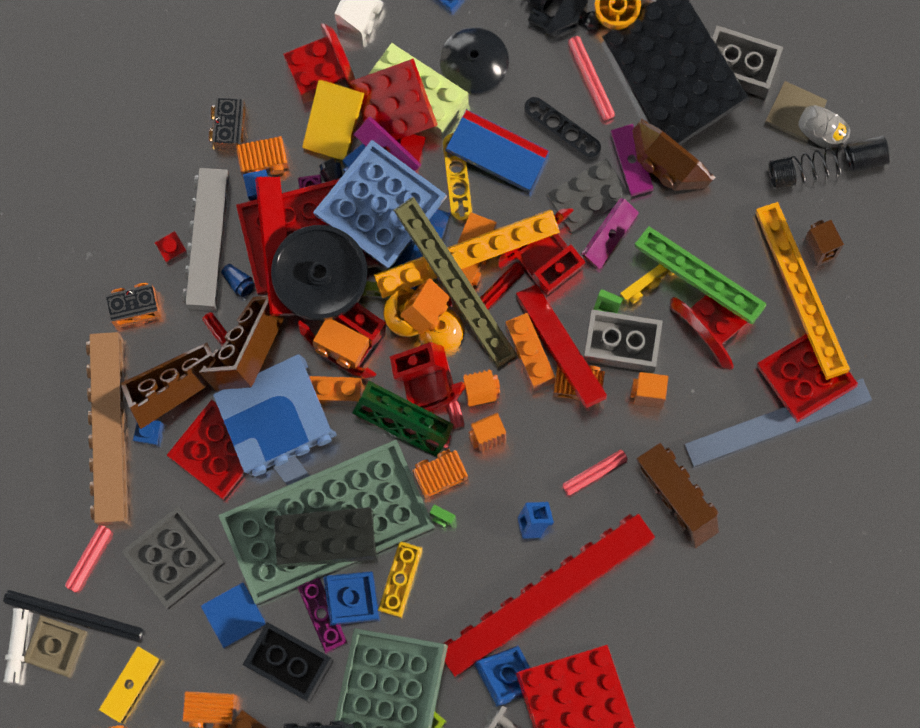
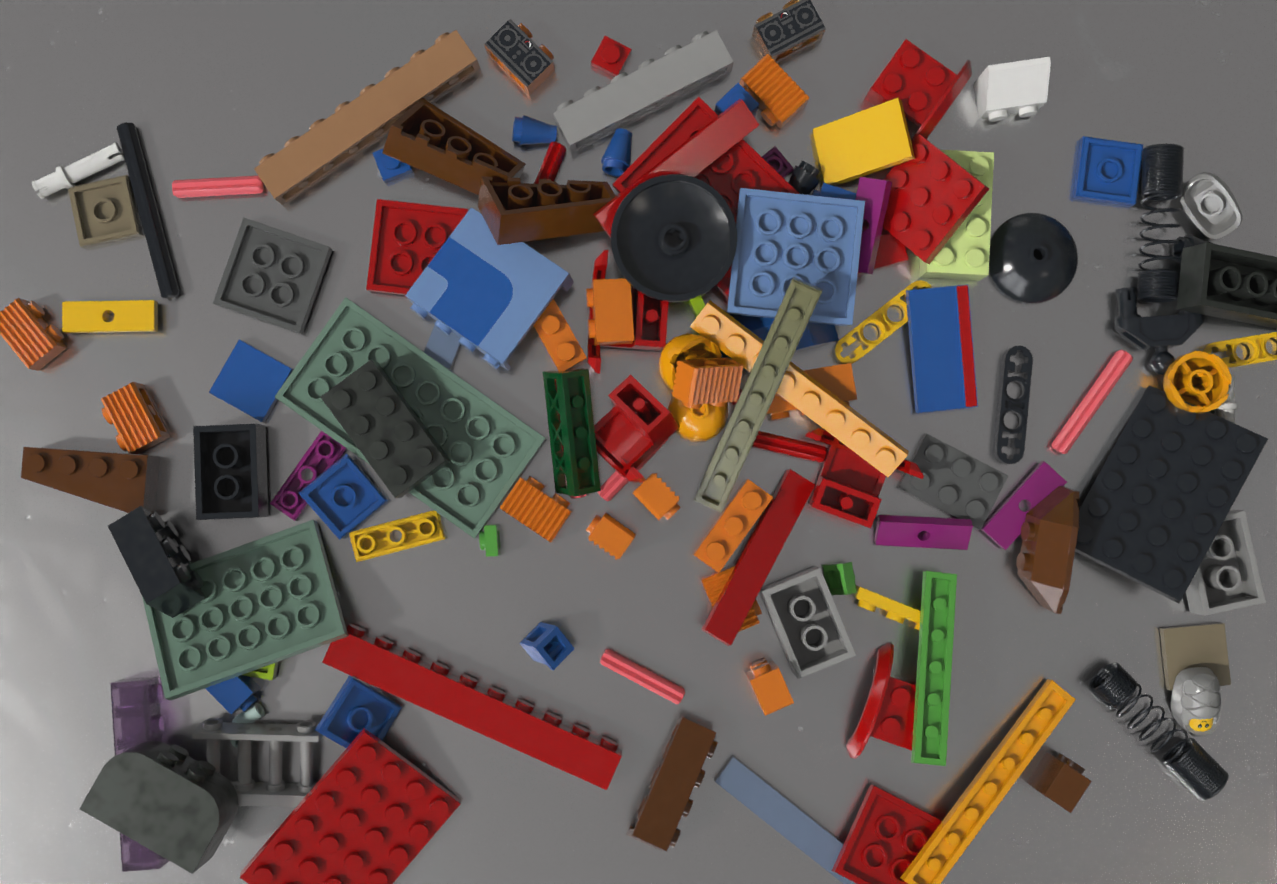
camera: 55 degrees right, 10 degrees up
none -> blue cone [512,115,557,145]

